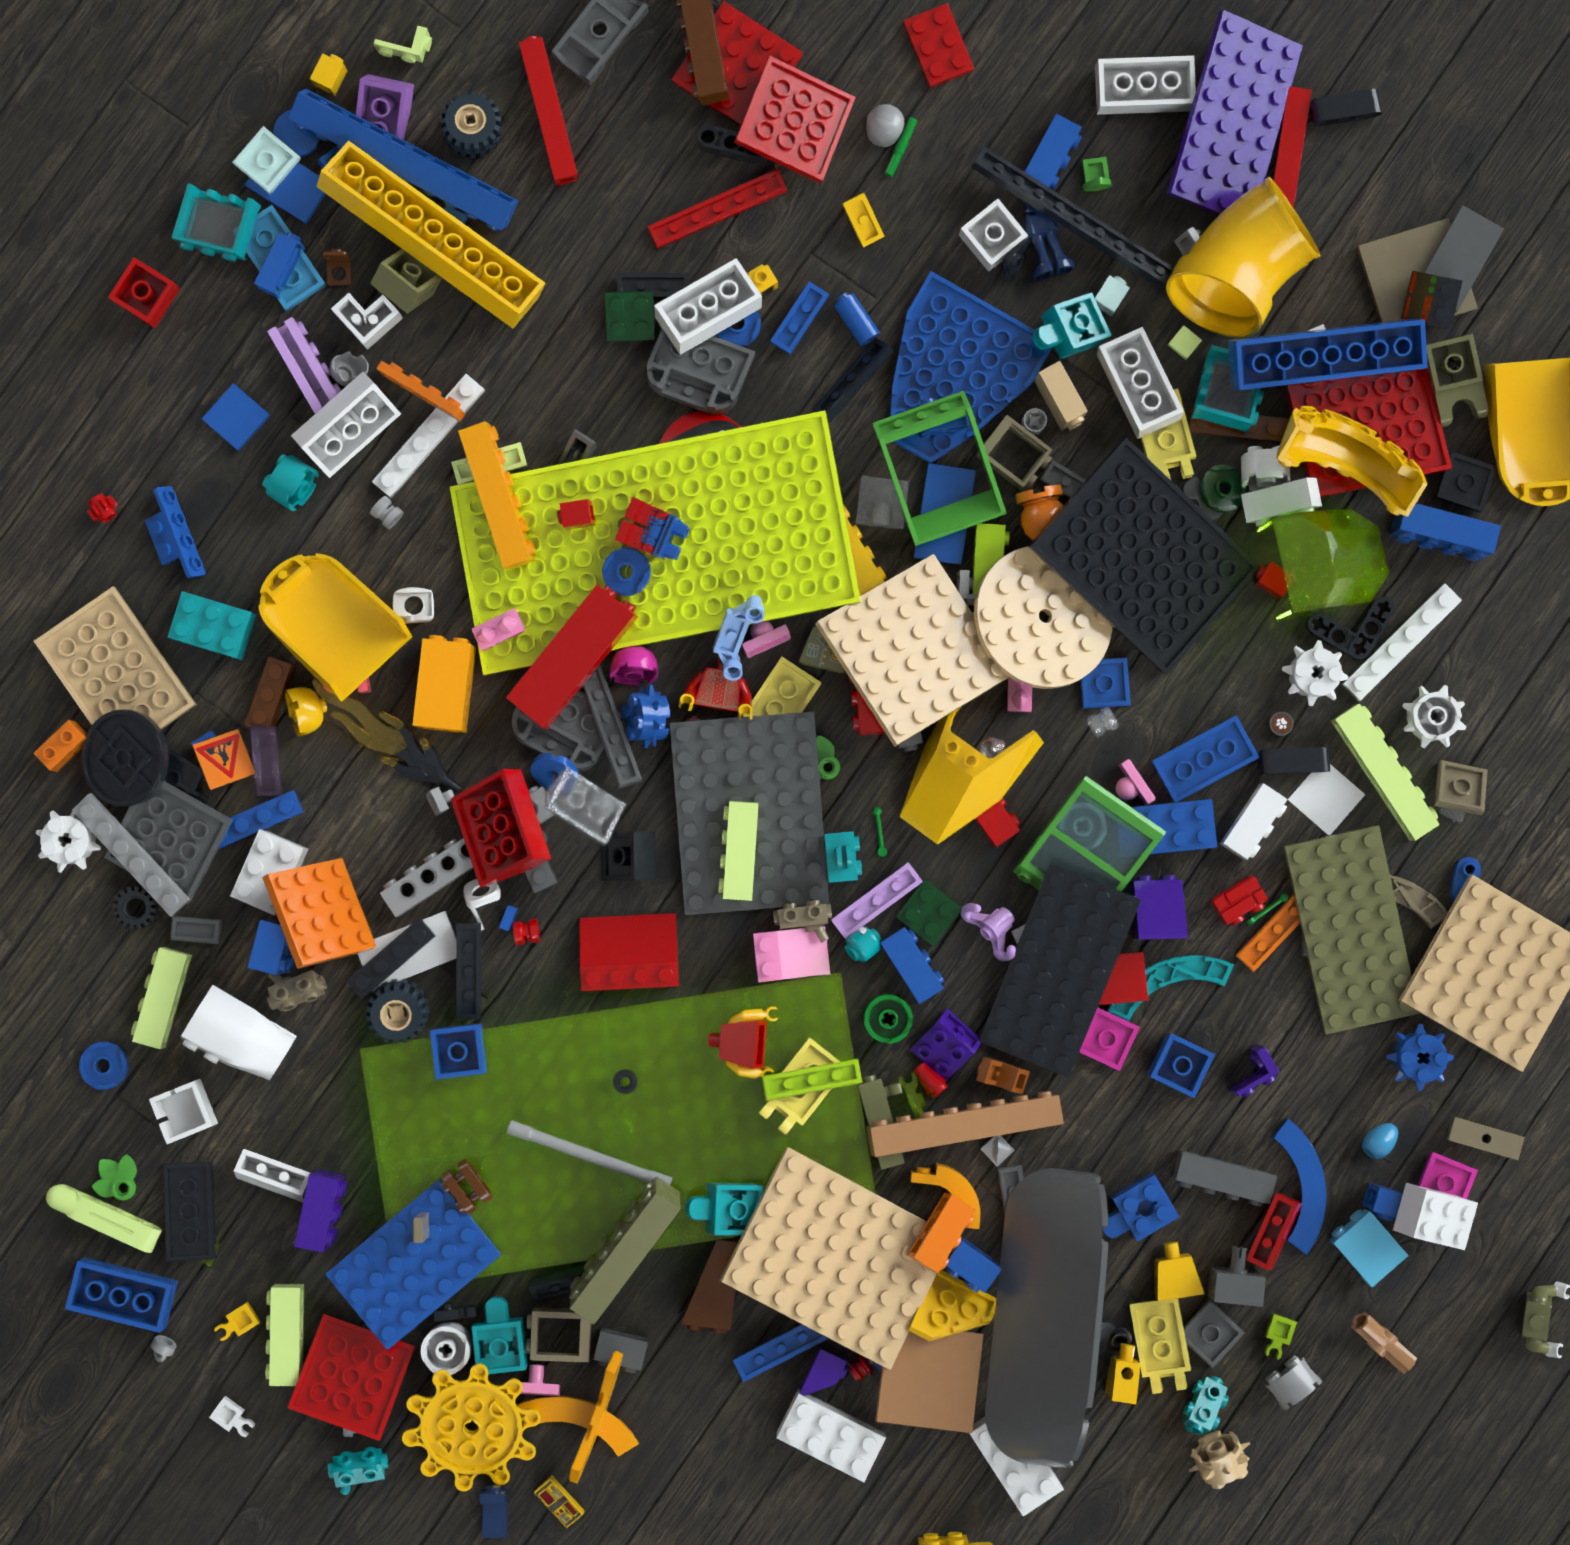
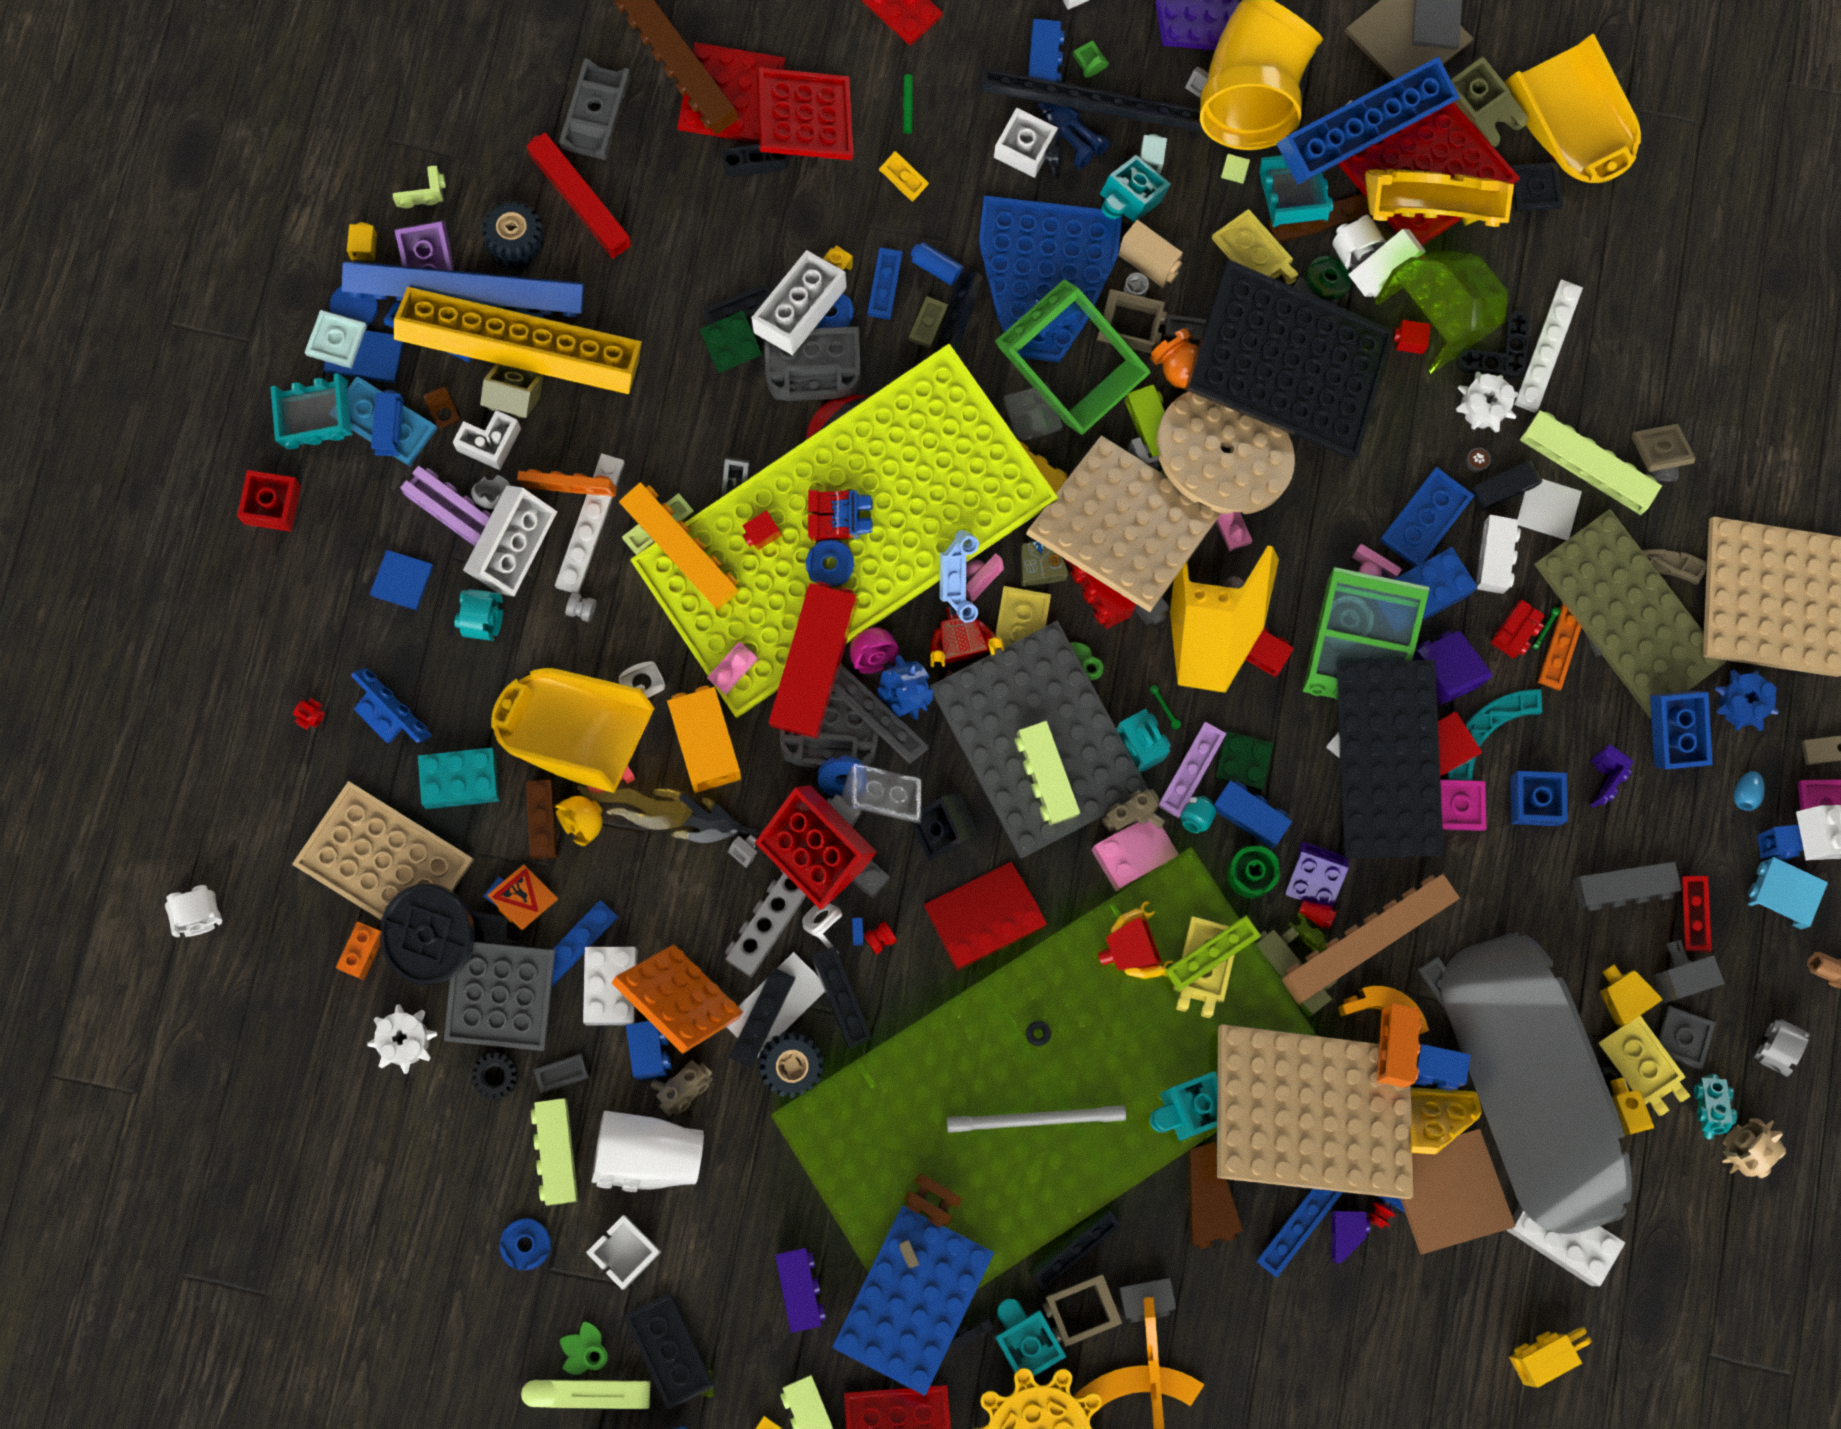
camera: 25 degrees left, 10 degrees down
light grey plate [72,793,190,917] -> none
white brick [234,1149,310,1202] -> none
clear purple tile [250,726,283,796] -> none
white brick [421,1322,473,1375] -> none
blue brick [430,1023,488,1079] -> none
bright pink tile [520,1365,561,1396] -> none
olive brick [569,1176,680,1324] -> none
red tile [647,168,787,250] -> none
white brick [776,1389,886,1482] -> none
light grey hair [866,104,905,147] -> none
blue tile [914,463,976,566] -> none
lavender piece [961,903,1016,962] -> none
dark orange brick [976,1057,1030,1094] -> none
light grey tile [980,1135,1015,1167] -> none
blue tile [1080,658,1131,709] -> none
clear wheel [1086,706,1119,738] -> none
white brick [1097,327,1184,439] -> none
blue brick [1102,1172,1179,1242] -> none
lime plate [1264,1313,1297,1360] -> none
blue tile [1273,1118,1326,1255] -> none
blue brick [1389,503,1501,562] -> none
black slope [1401,271,1463,329] -> none
white brick [1402,685,1466,748] -> none
blue plate [1450,857,1481,901] -> none
none -> olive plate [908,296,948,349]
none -> blue brick [1650,691,1713,769]

